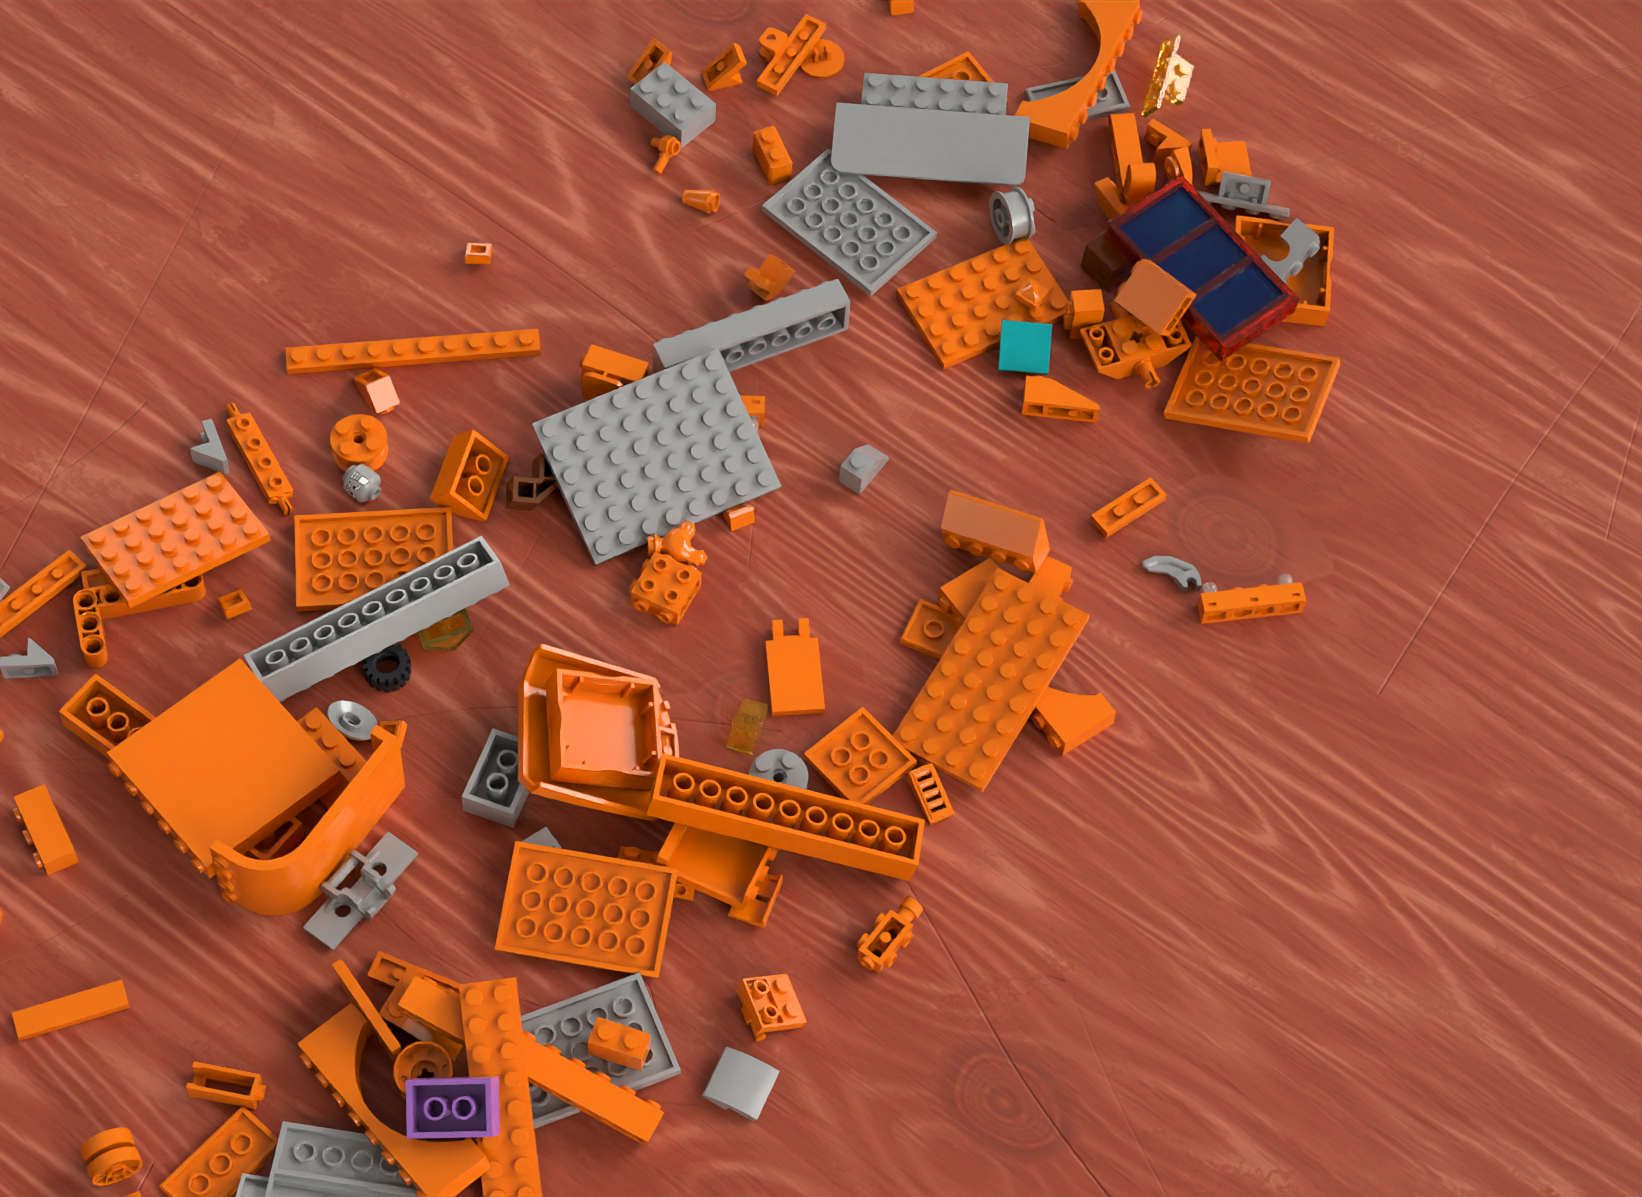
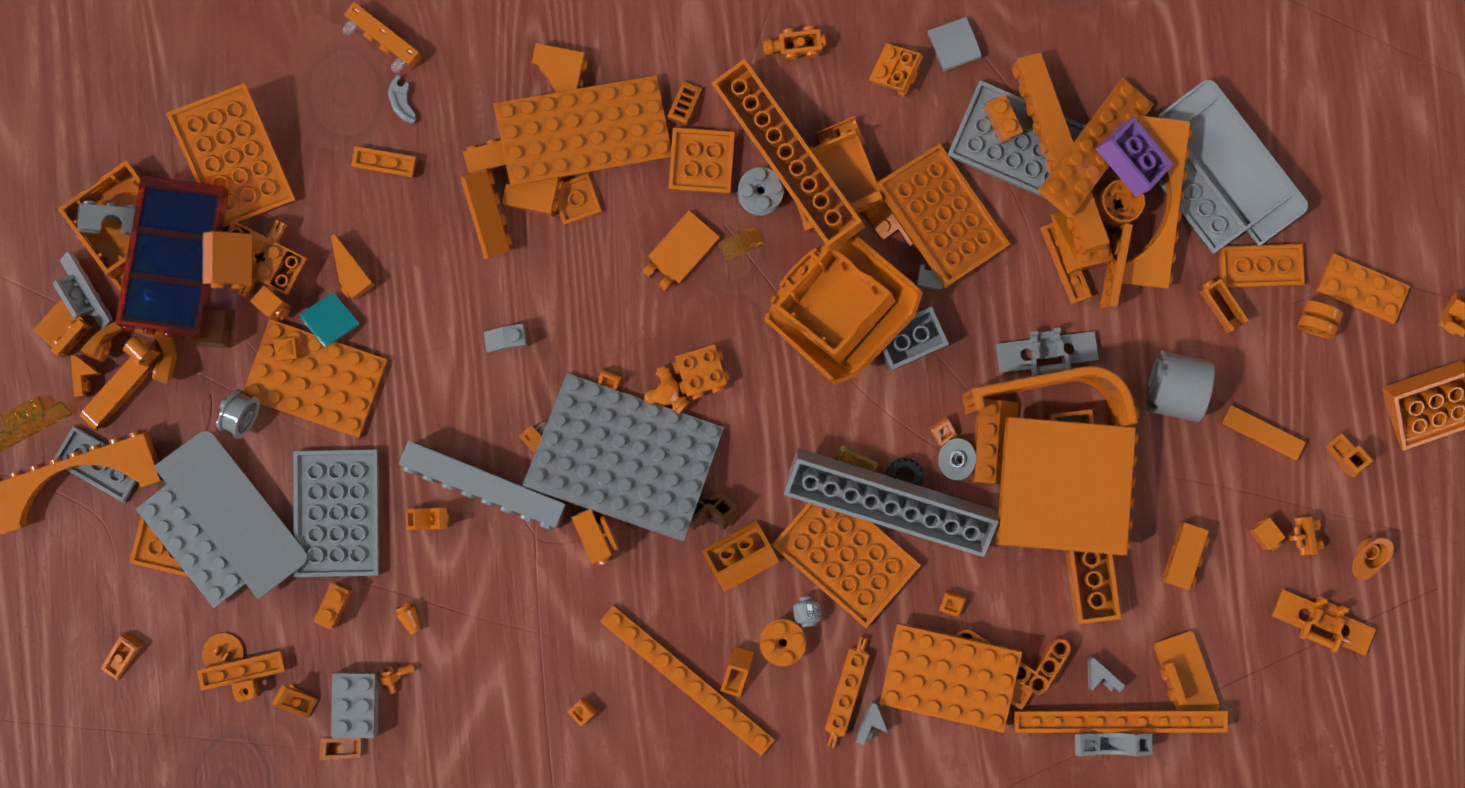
camera: 130 degrees left, 25 degrees up
none -> light grey brick [1146,350,1215,423]

